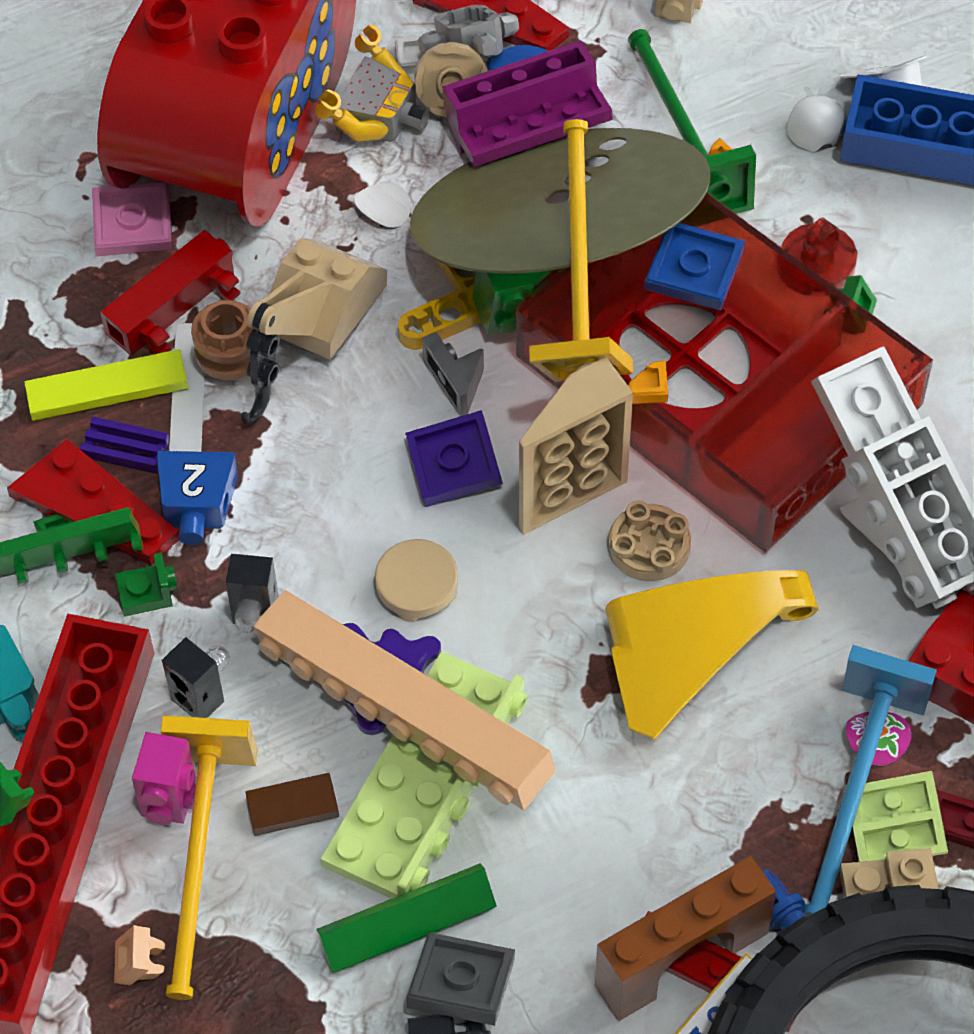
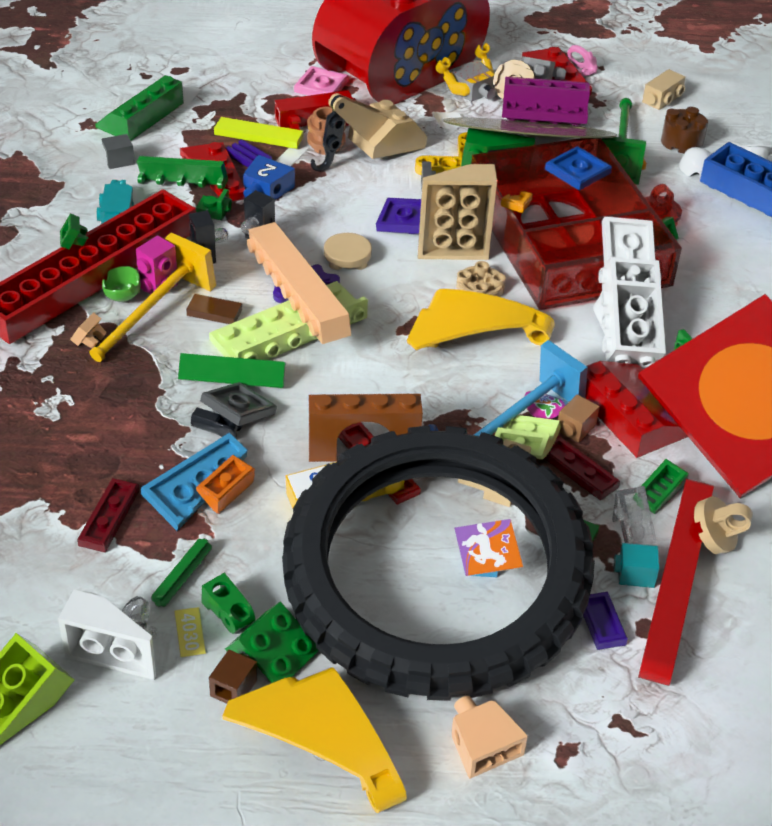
camera: 25 degrees right, 15 degrees down
yellow tile [529,119,633,382] -> none
none -> bright green hair [102,266,141,302]
none -> medium nougat brick [558,395,600,443]
none -> reddish brown brick [661,107,708,154]

